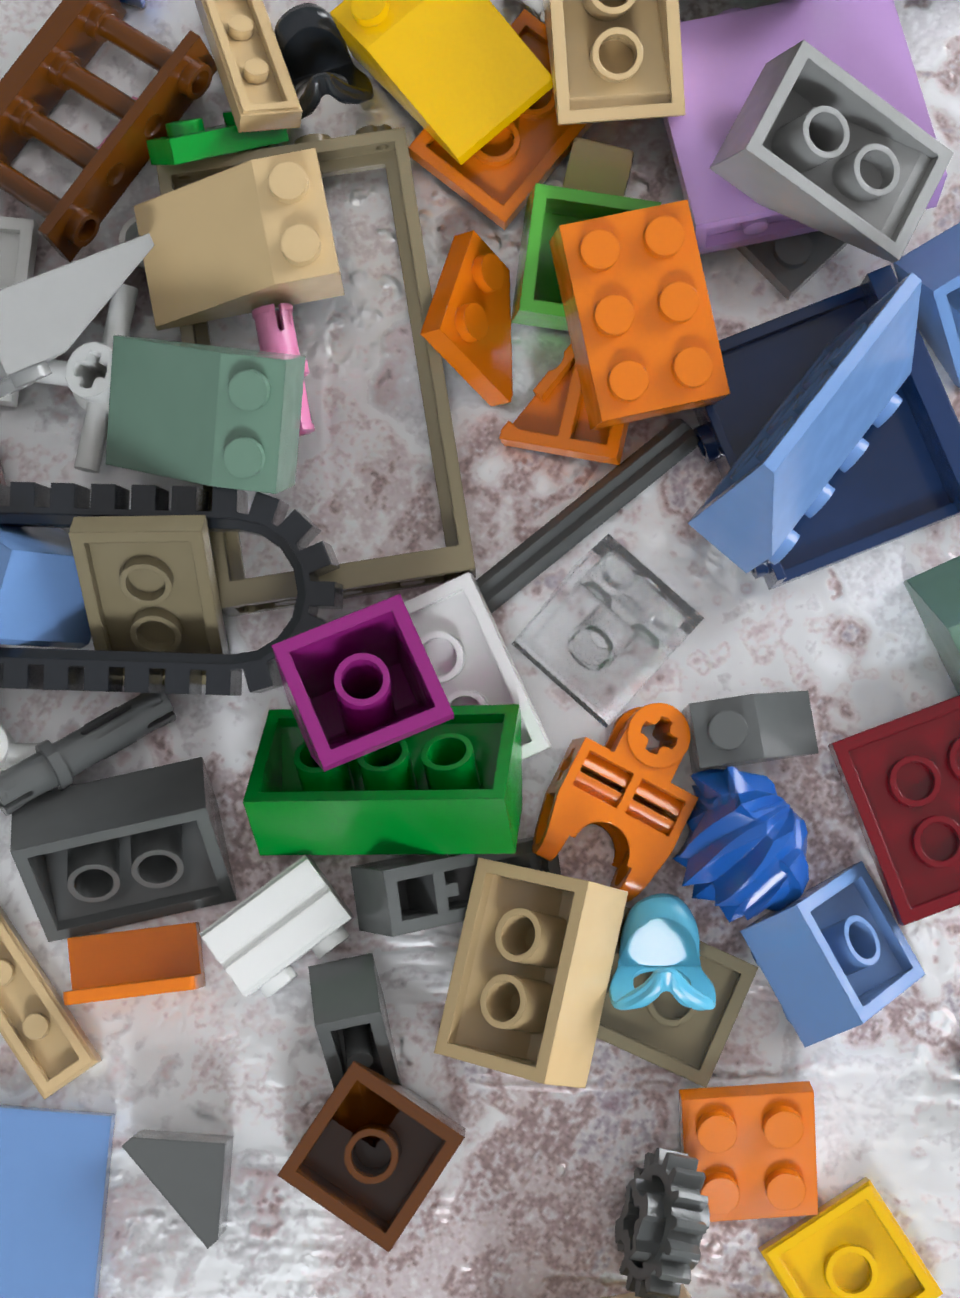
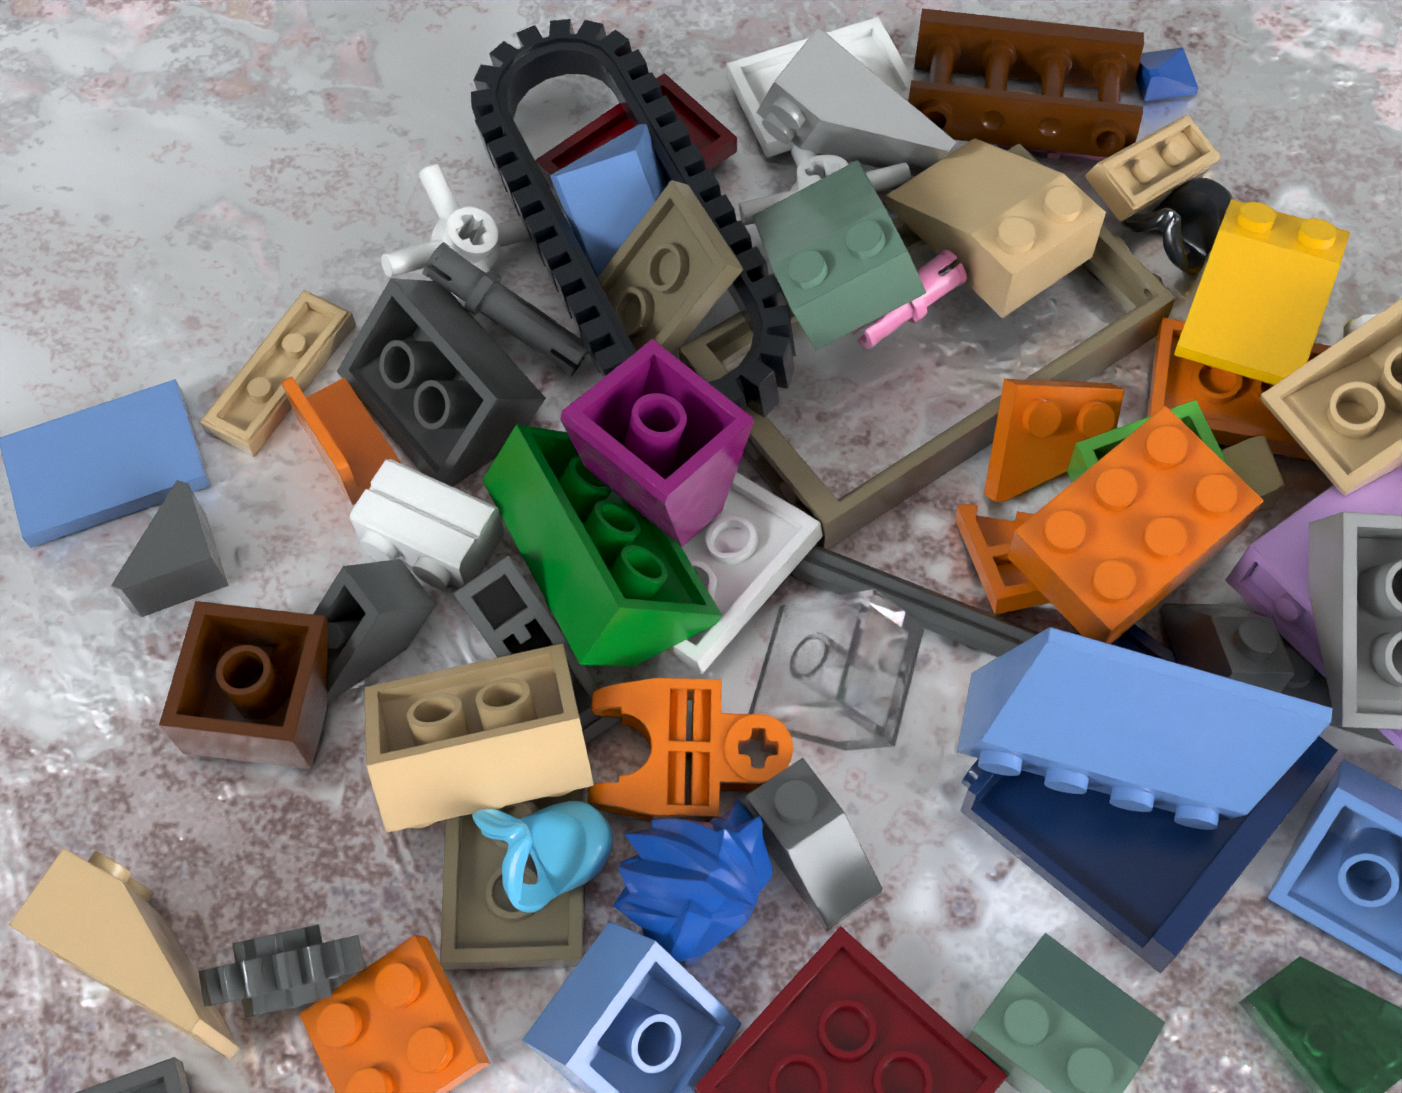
camera: 65 degrees right, 20 degrees down
green plate [146,111,289,165] -> none
none -> dark grey slope [1159,603,1295,693]

